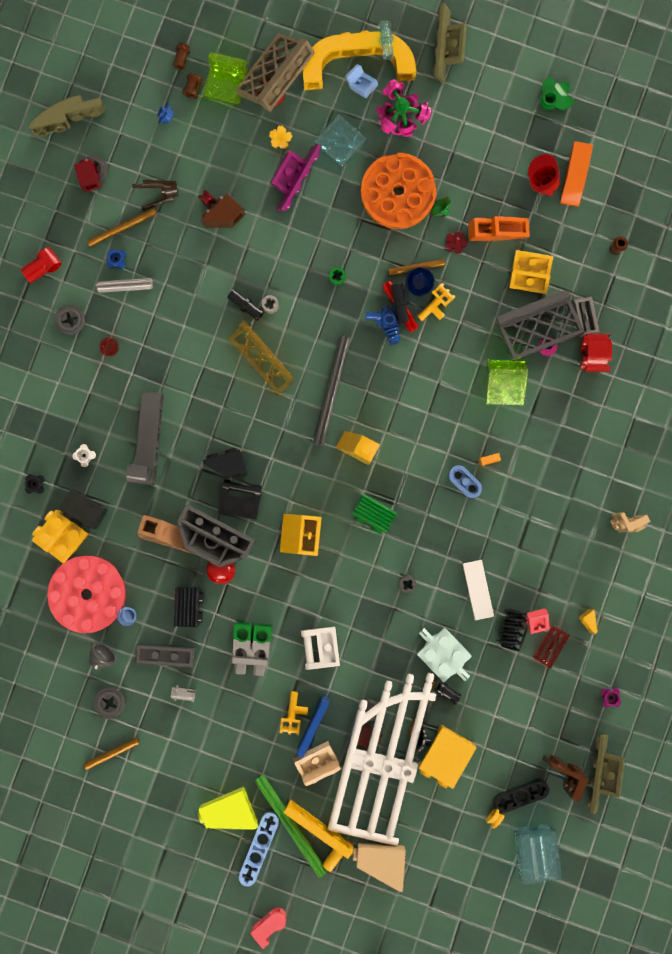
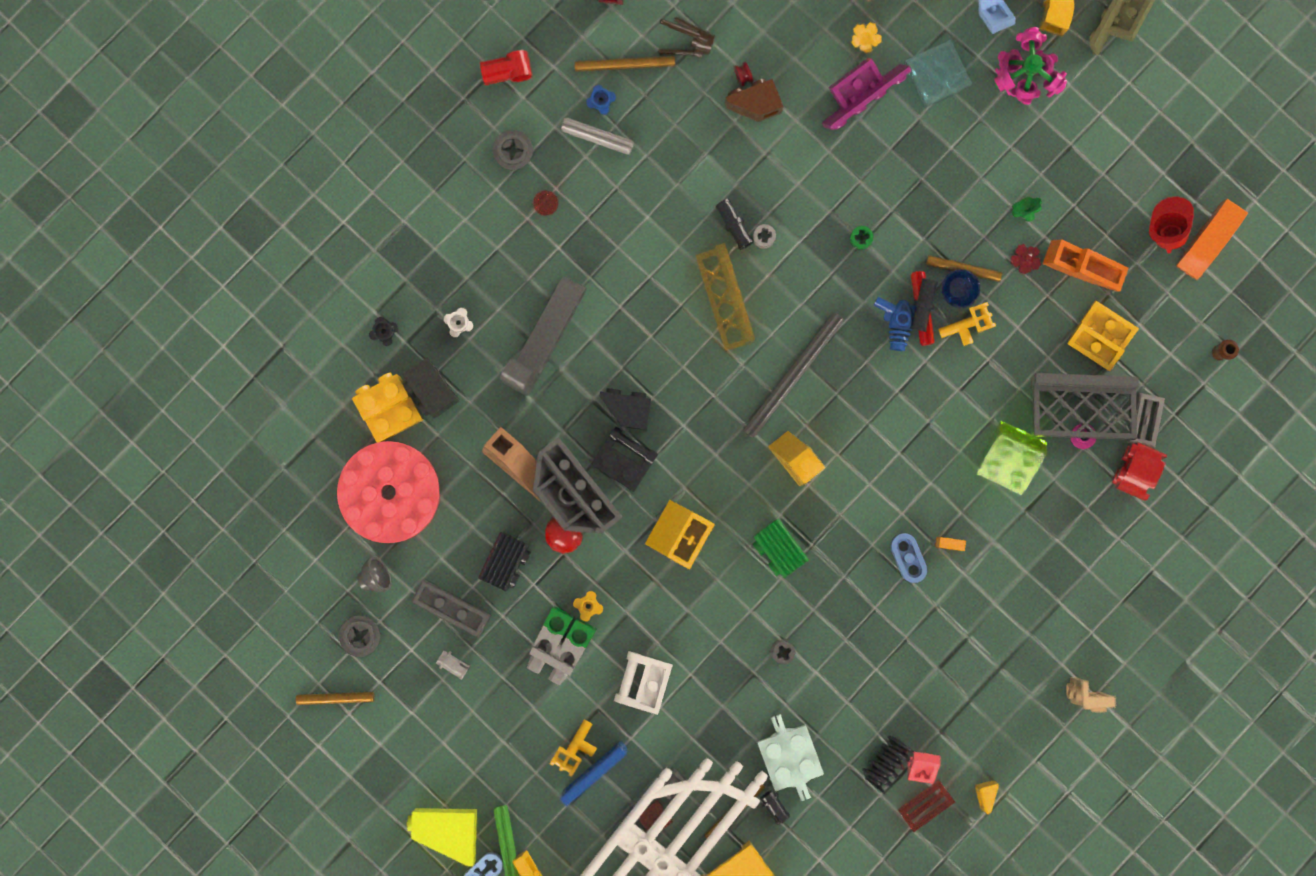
camera: 25 degrees right, 0 degrees up
medium blue plate [117,607,136,626] -> none
tan bracket [293,741,341,786] -> none
orange plate [361,153,436,229] -> none
black plant [416,728,432,753] -> none
white tile [462,560,494,621] -> none
green plate [539,77,575,110] -> none
none -> yellow plate [573,591,603,621]

